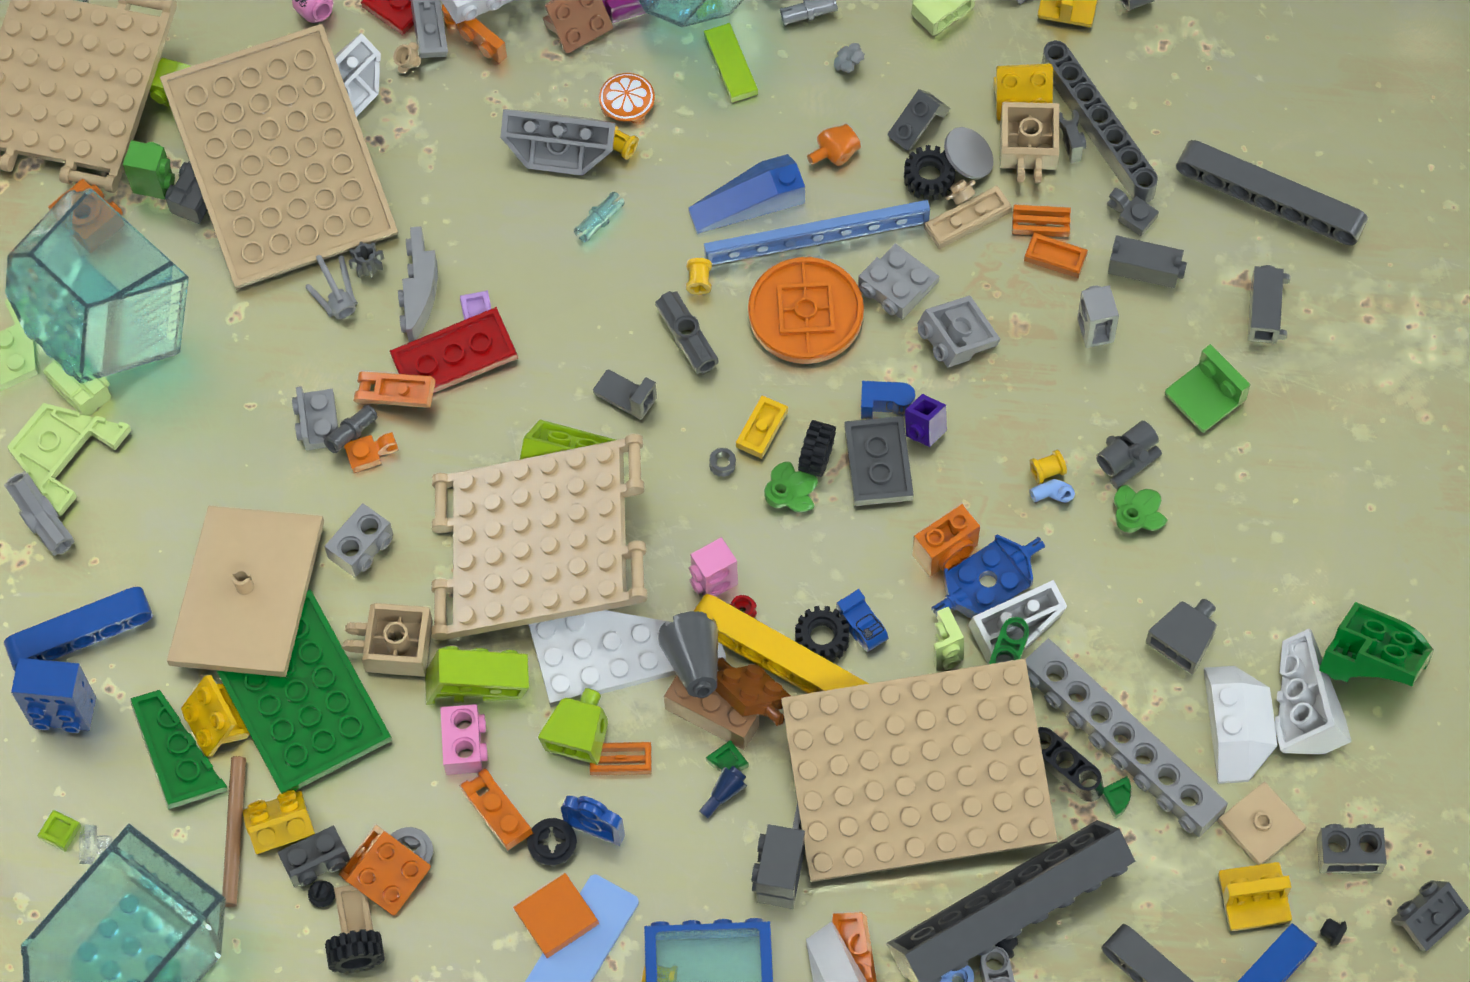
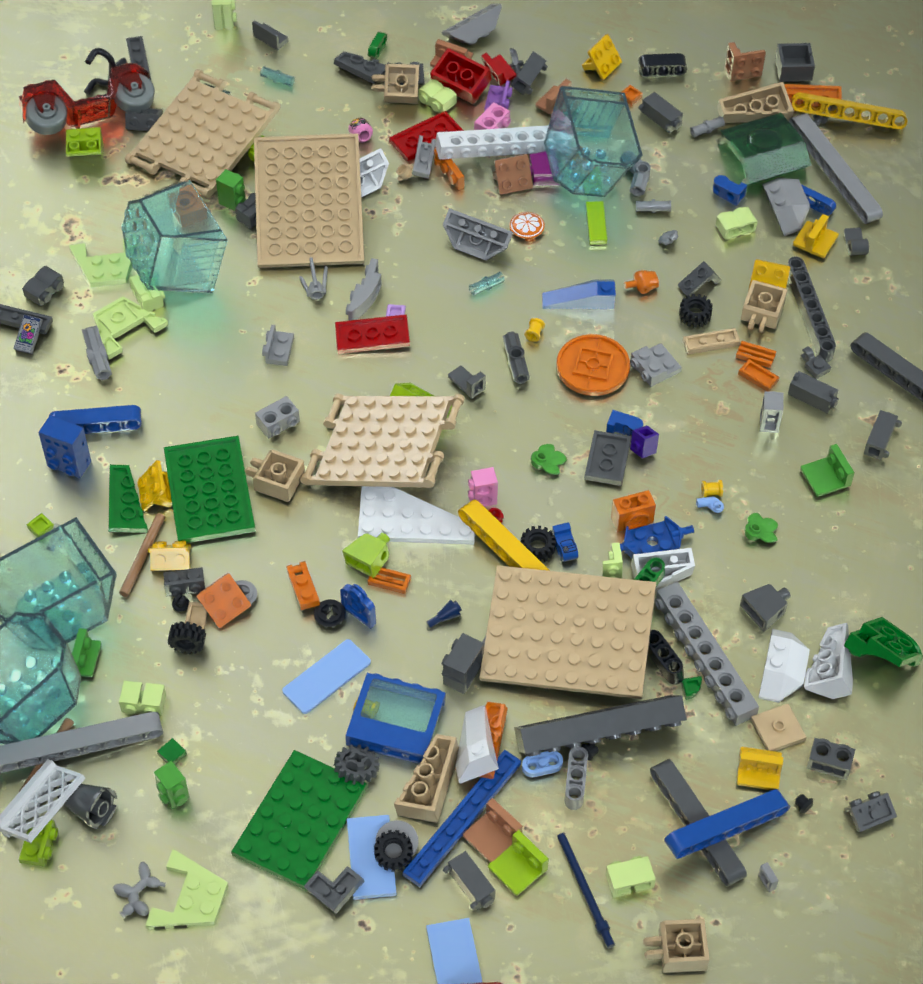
camera: 15 degrees right, 10 degrees down
tan piece [167,506,324,677] -> none
dark grey pin [324,405,378,453] -> none
orange plate [344,432,399,473] -> none
dark grey gear [348,242,384,278] -> none
orange plate [353,371,436,408] -> none
lime wedge [425,646,529,705] -> none
bright pink brick [440,704,488,775] -> none
orange tile [513,873,599,958] -> none
yellow bush [613,126,639,160] -> none
dark grey cone [658,611,718,698] -> none
medium nougat brick [664,675,759,751] -> none
medium blue tile [704,200,930,265] -> none
green tile [706,740,749,771] -> none
dark grey bush [709,448,736,477] -> none
dark orange plate [715,657,791,726] -> none
yellow plate [736,395,788,459] -> none
black tyre [798,420,836,477] -> none
light grey plate [917,295,1001,368] -> none
light grey piece [944,127,993,179] -> none
tan plate [945,179,976,205] -> none
dark grey plate [1059,109,1086,163] -> none
dark grey pin [1096,420,1162,489] -> none

